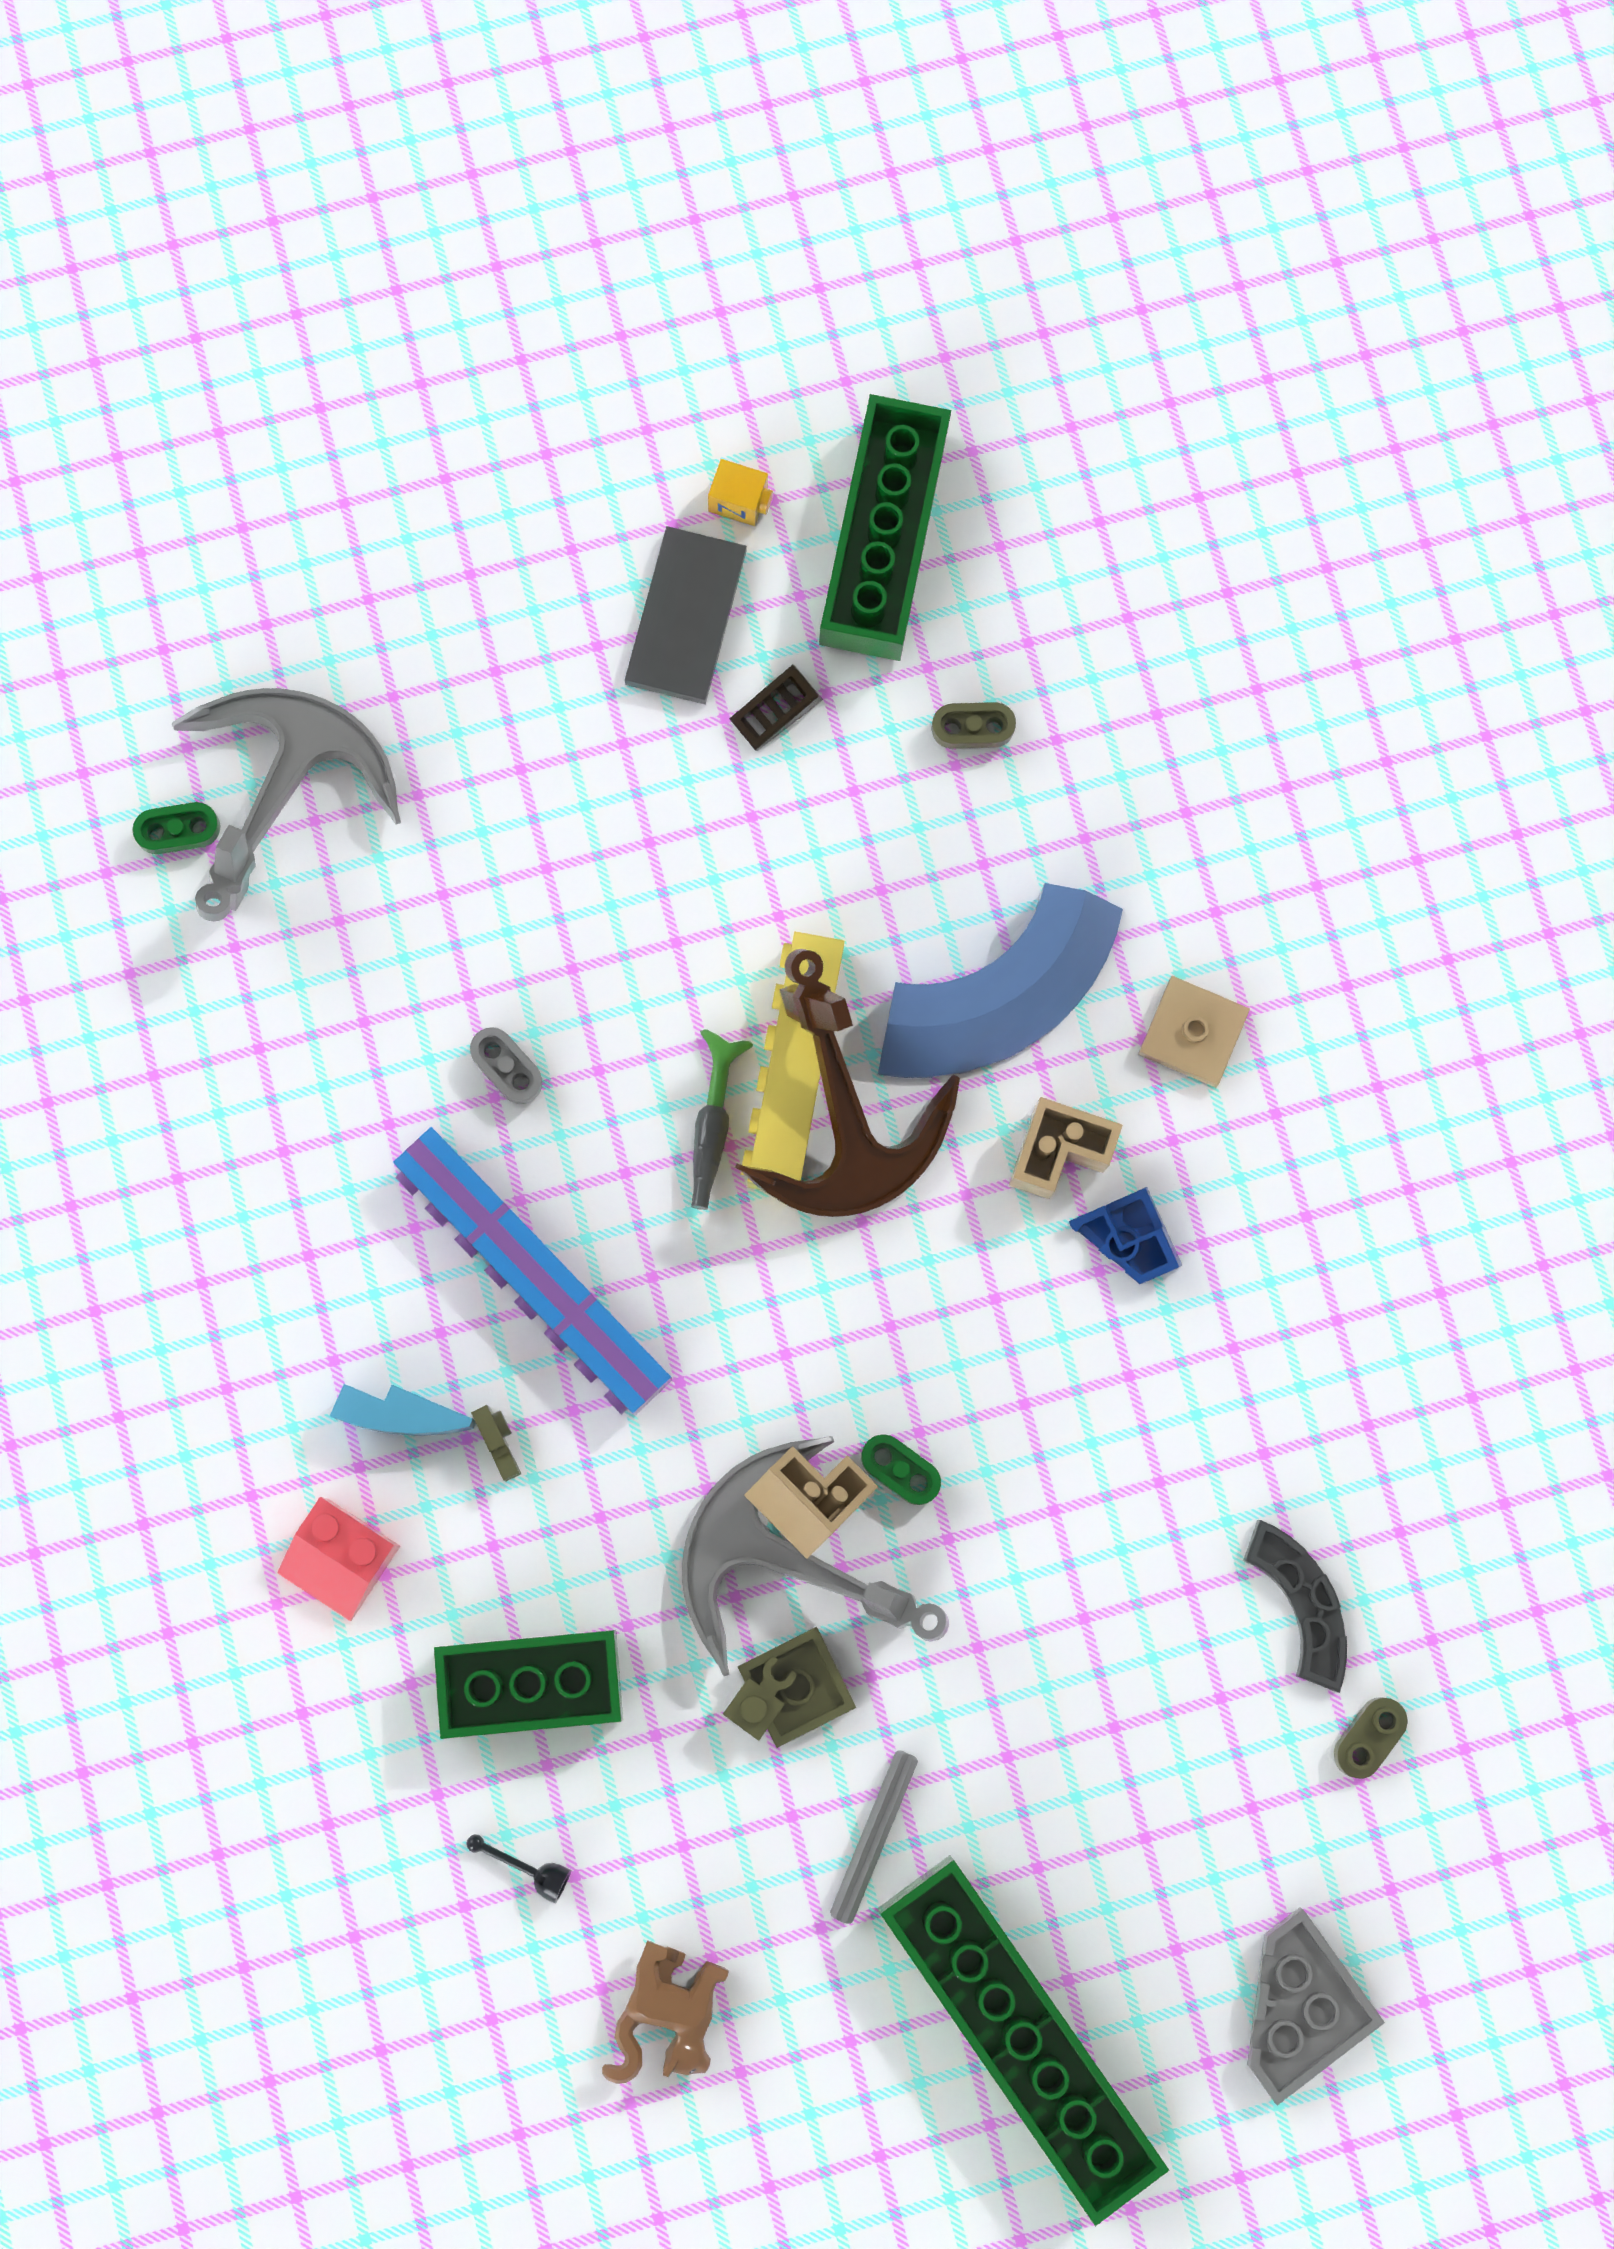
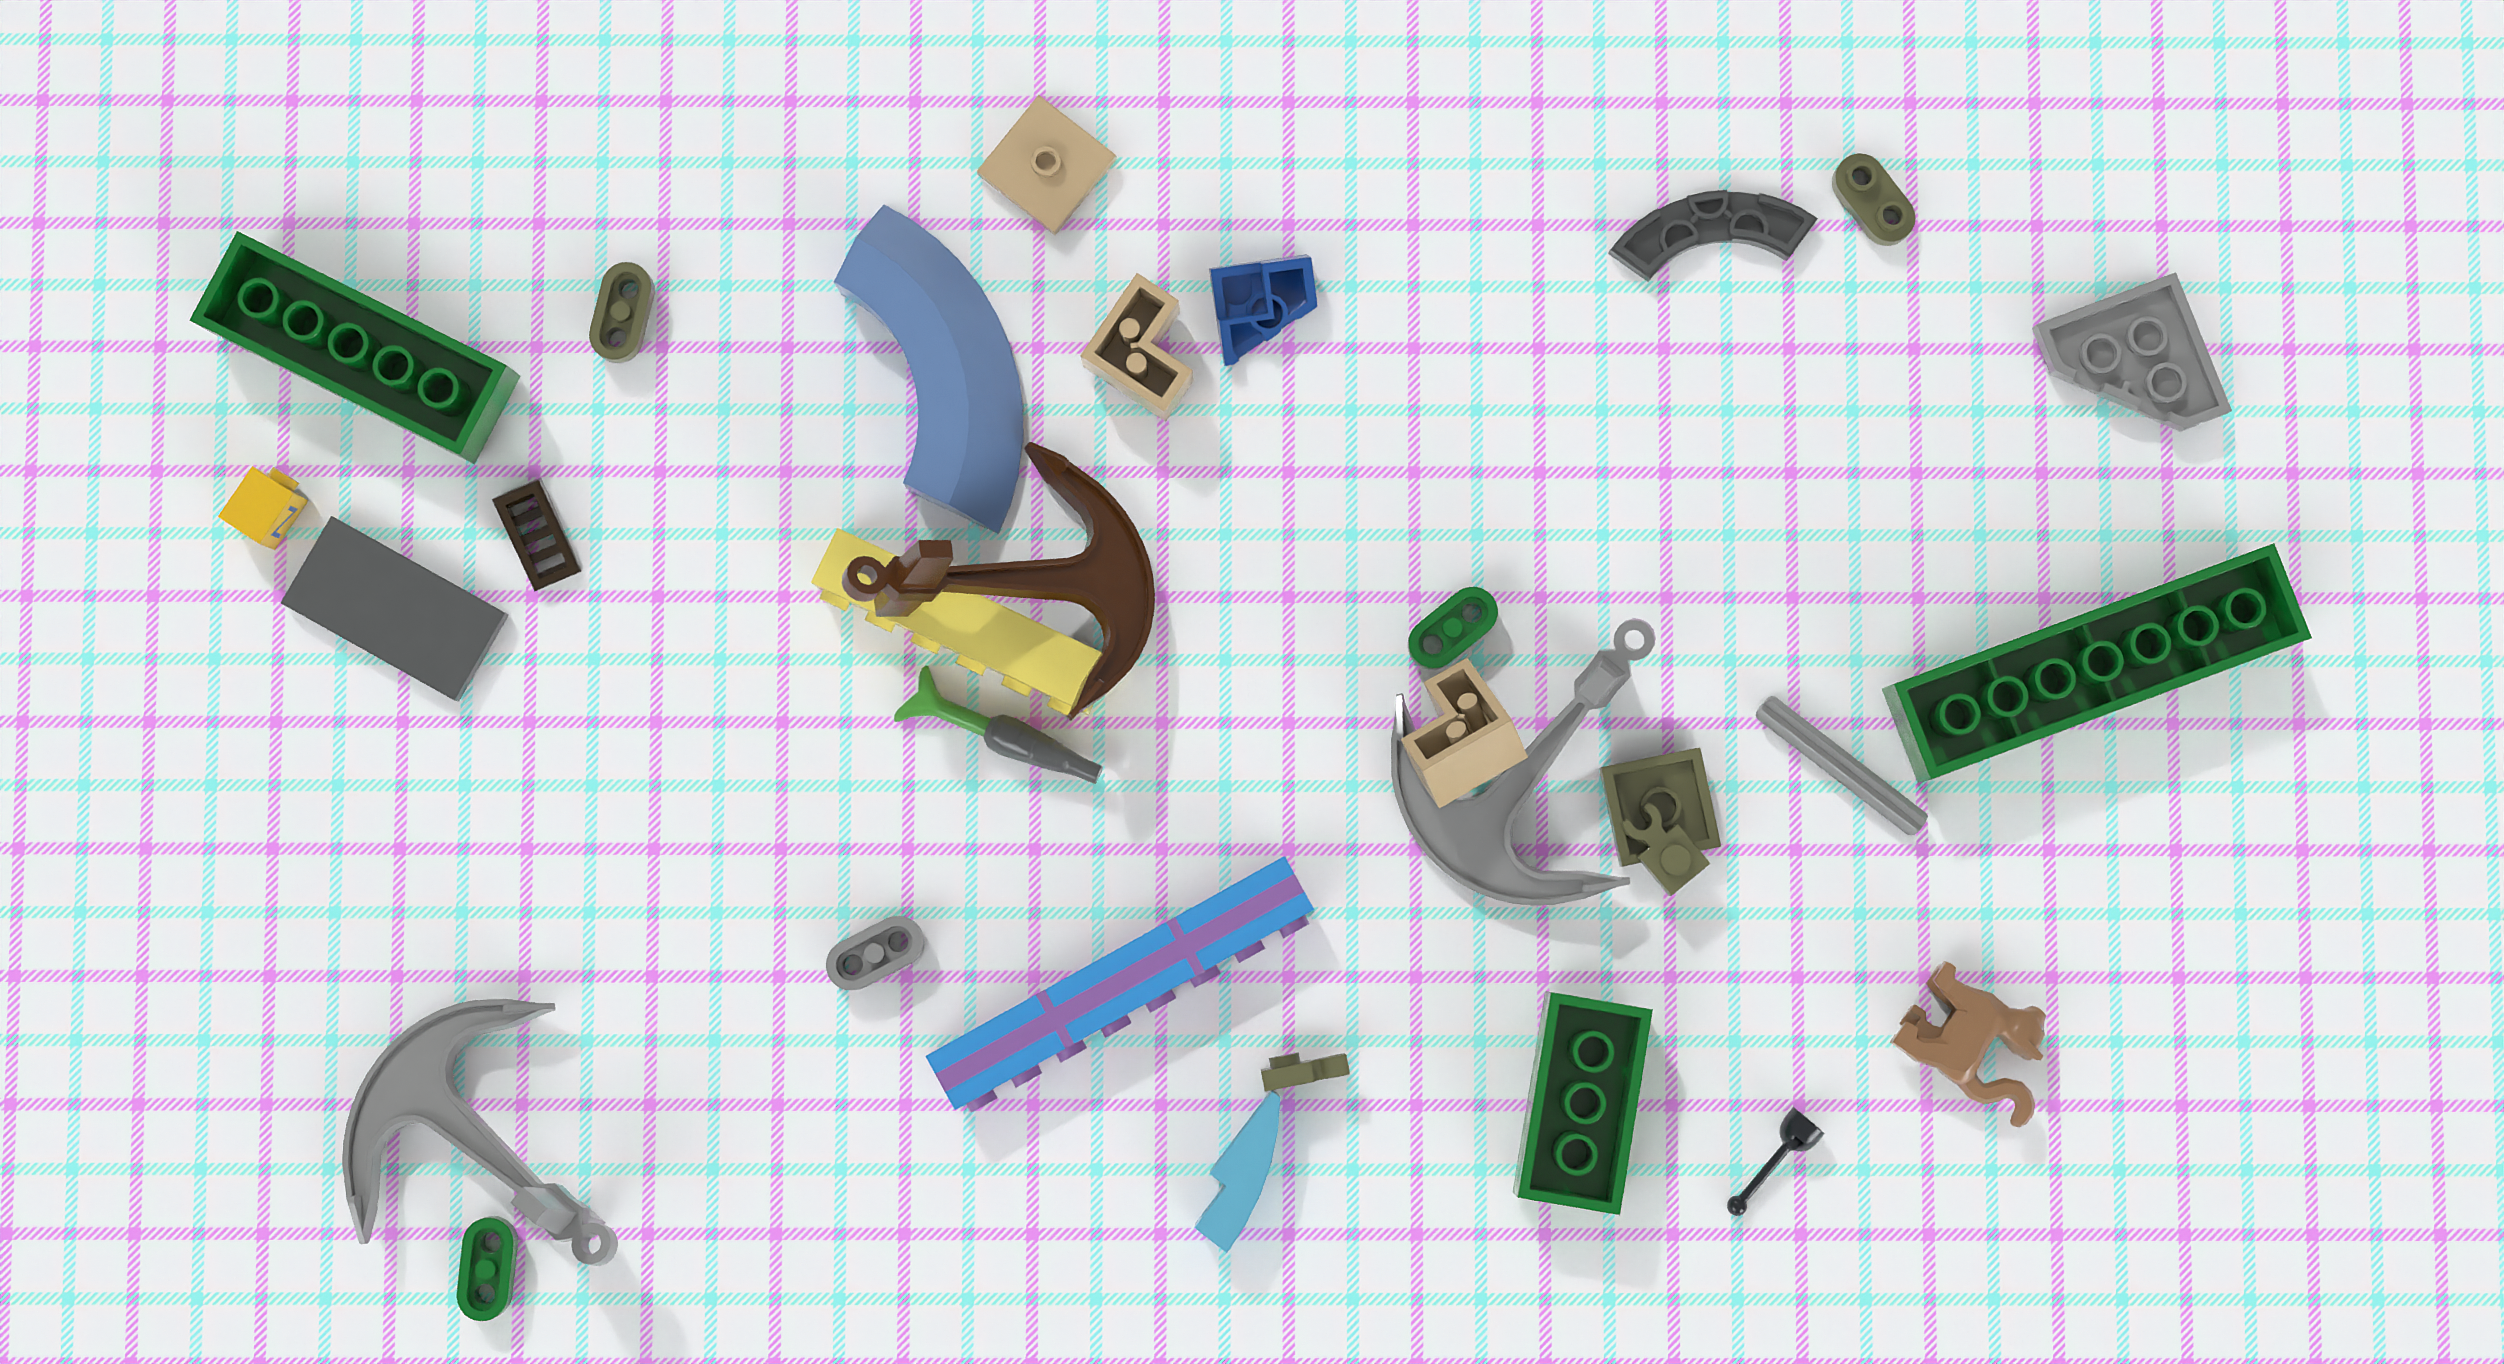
camera: 70 degrees left, 5 degrees up
coral slope [277,1497,401,1621] -> none

